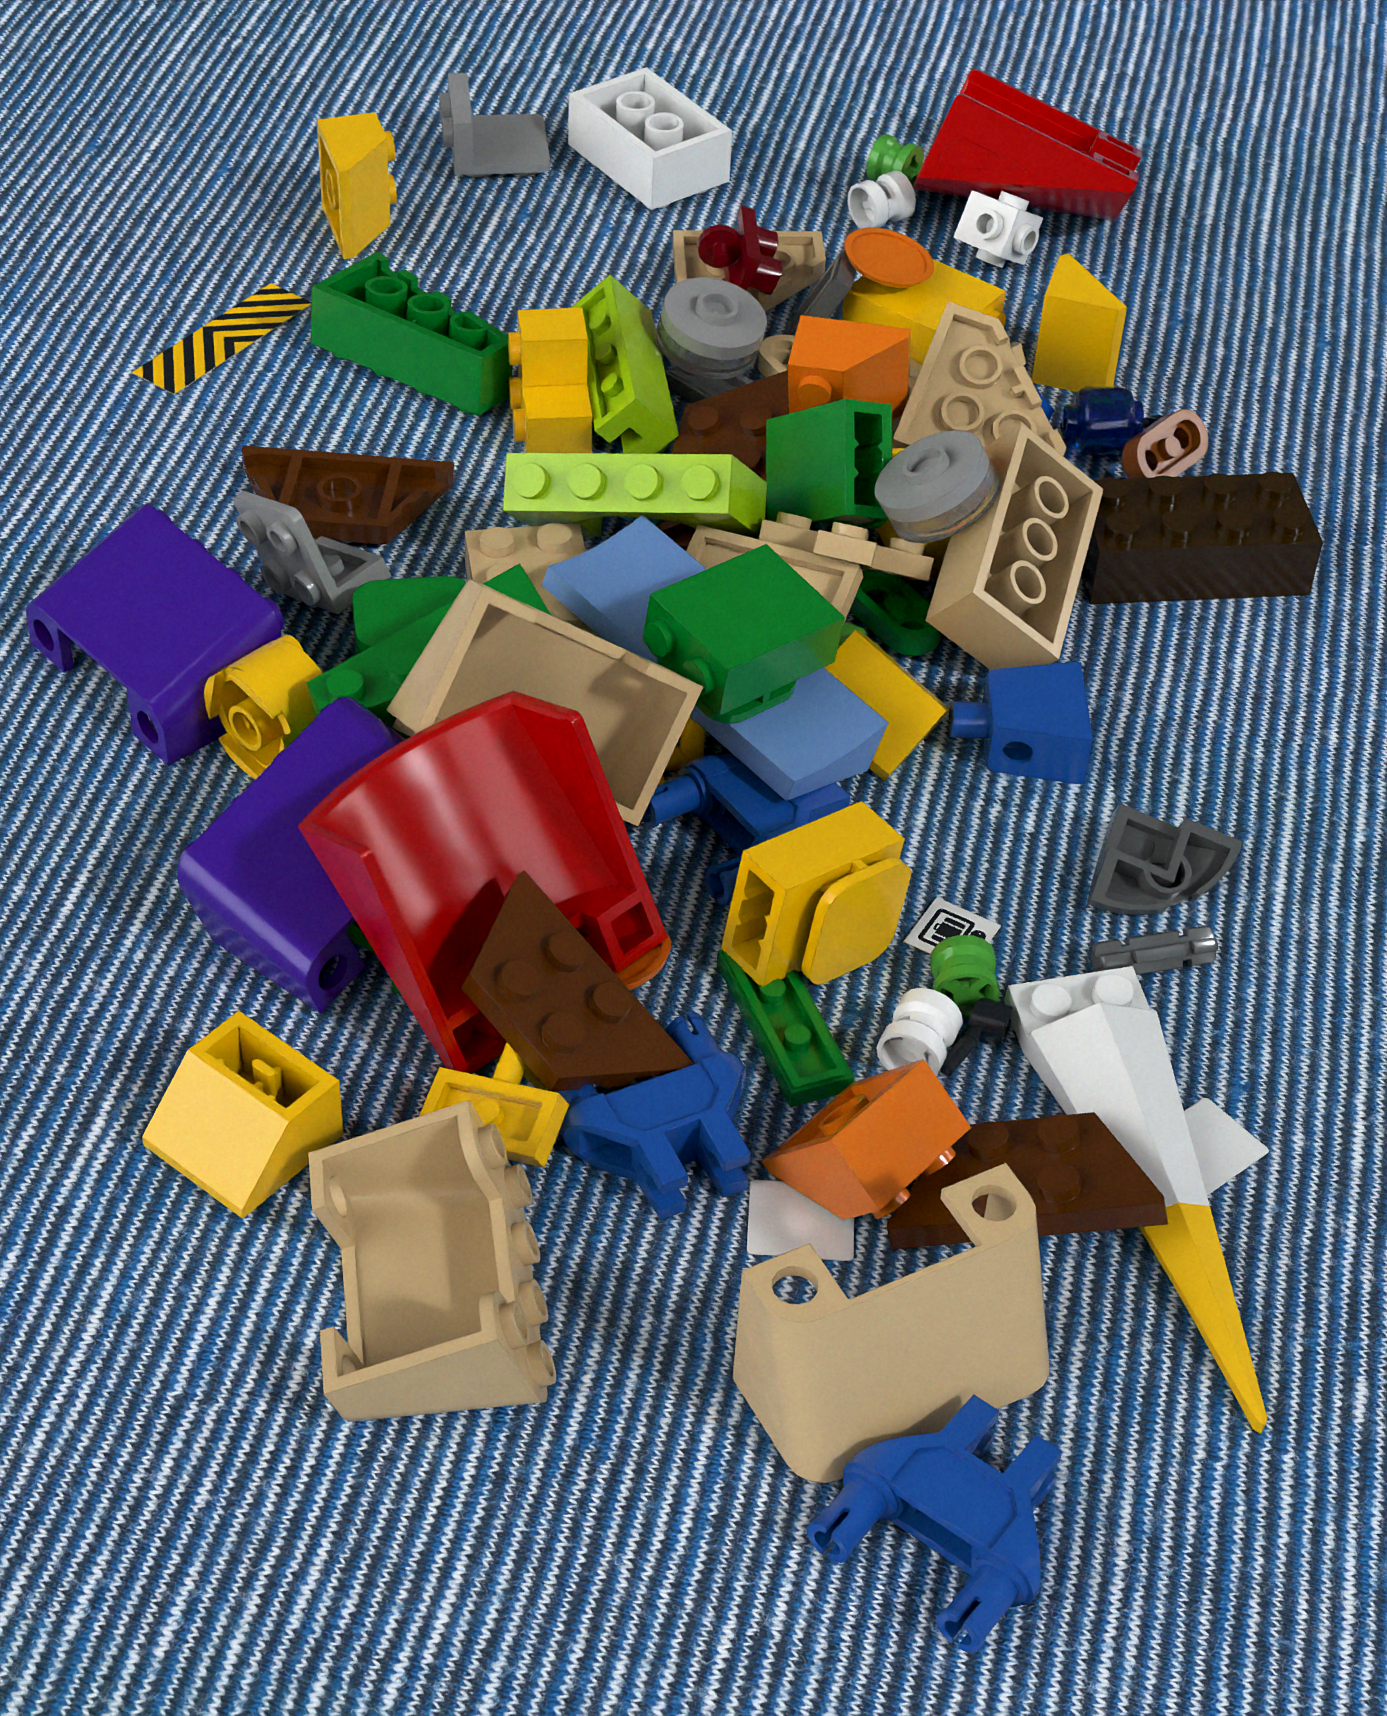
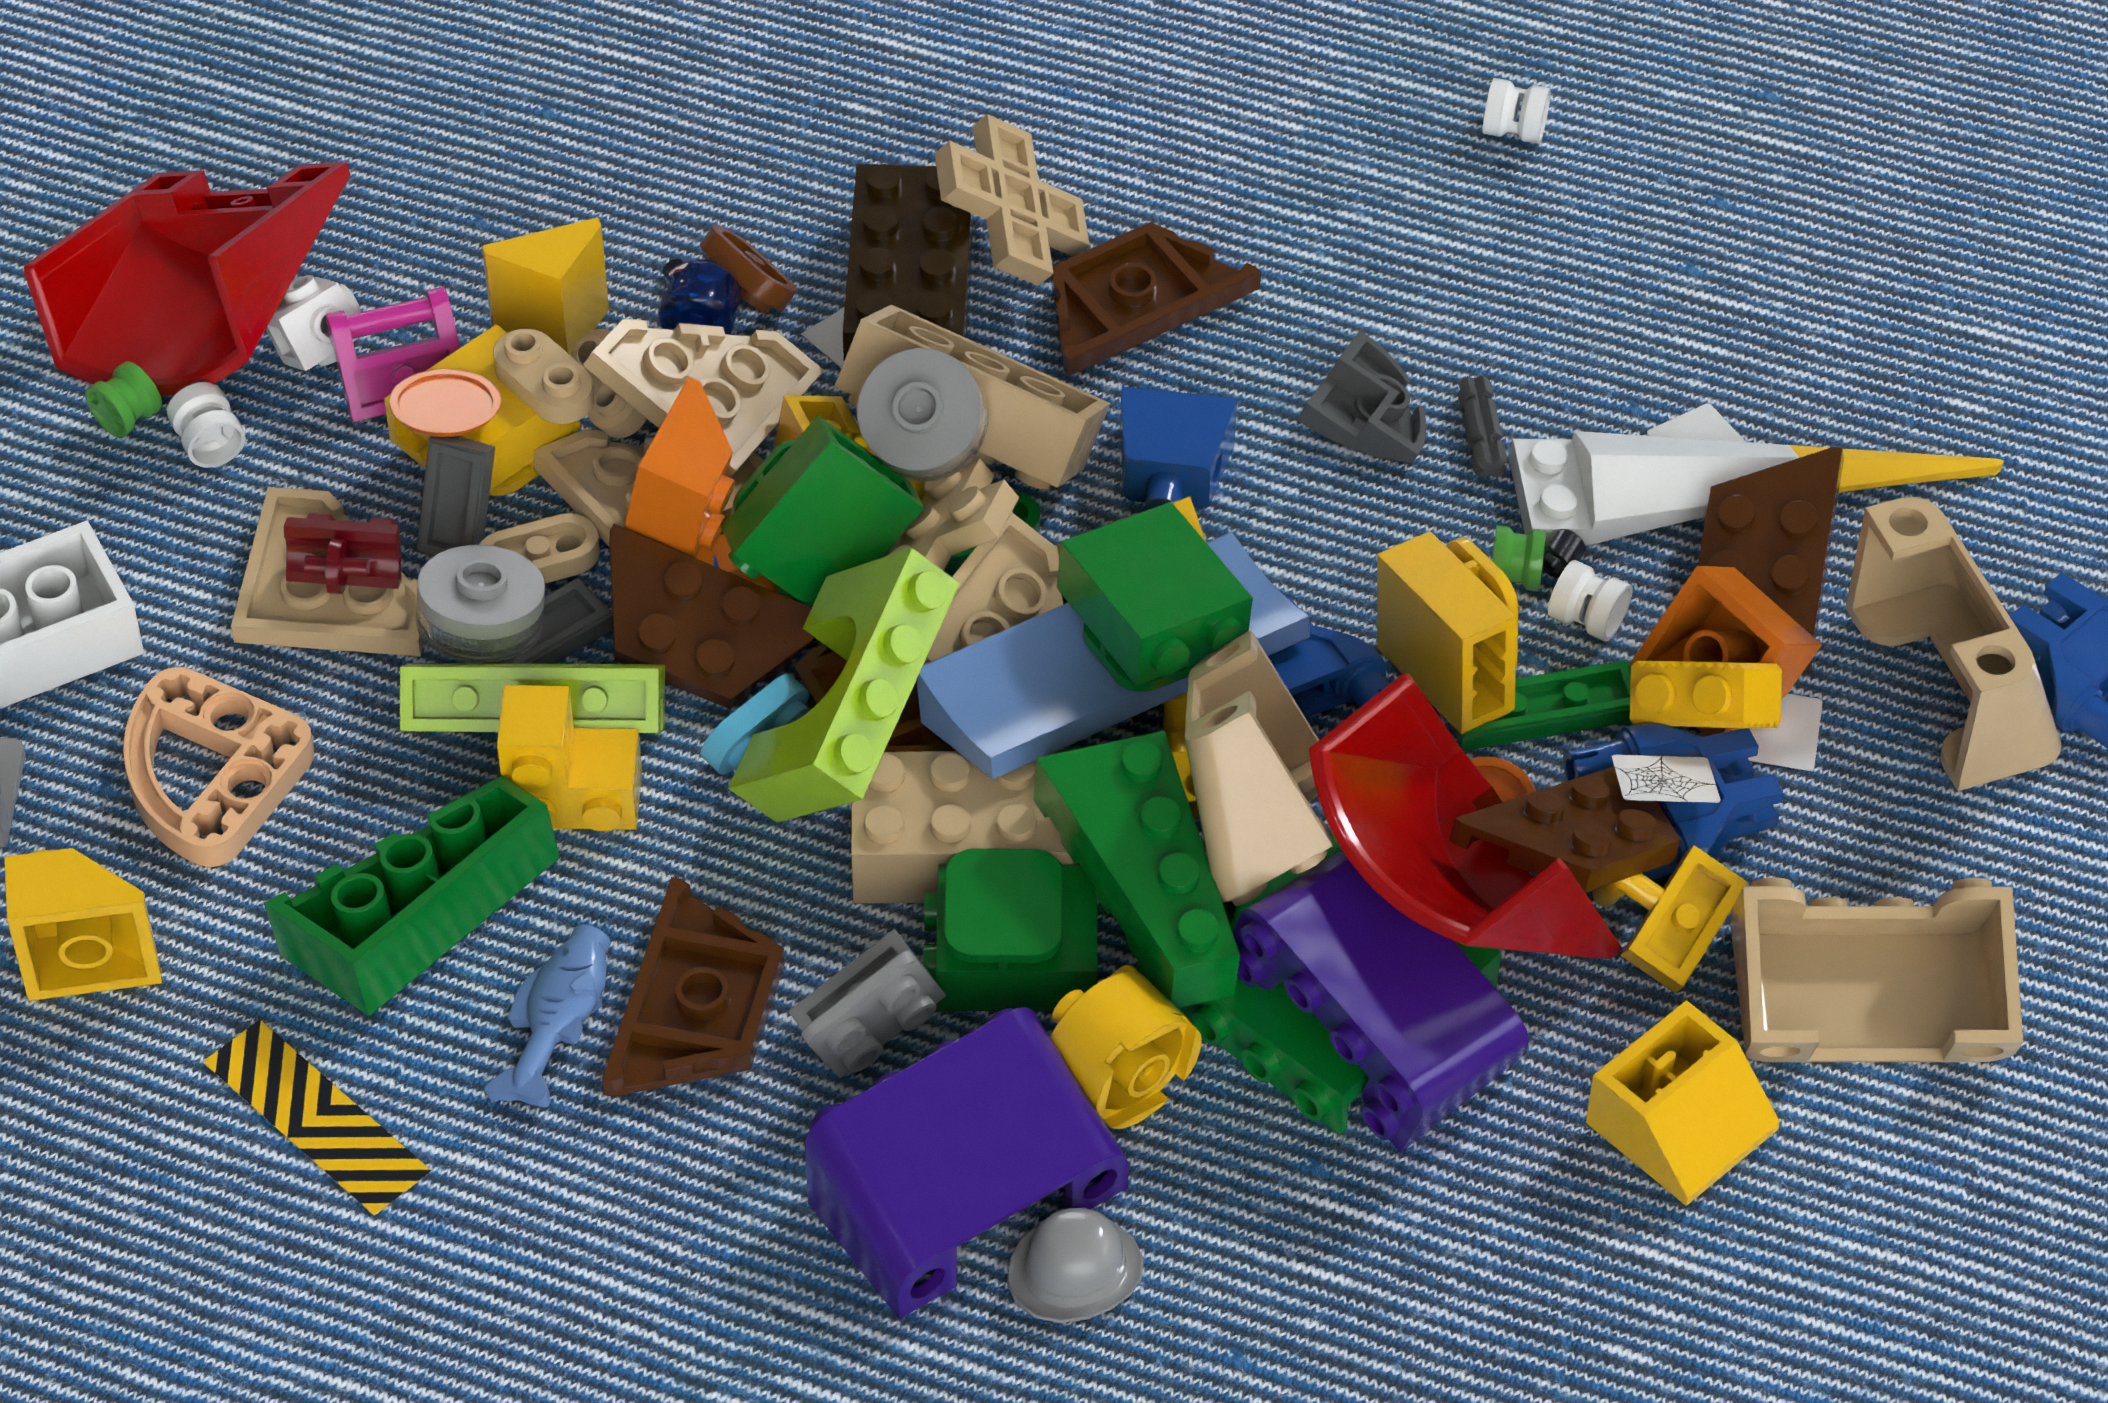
camera: 80 degrees left, 5 degrees up
none -> light nougat beam [123,667,314,867]
none -> dark pink plate [325,286,460,422]
none -> medium blue animal [484,924,611,1108]
none -> tan plate [493,329,594,424]
none -> tan plate [934,114,1090,286]
none -> light grey hat [1007,1208,1144,1323]
none -> reddish brown wing [1051,222,1261,376]
none -> white sticker [1612,755,1721,803]
none -> yellow brick [1630,661,1782,729]

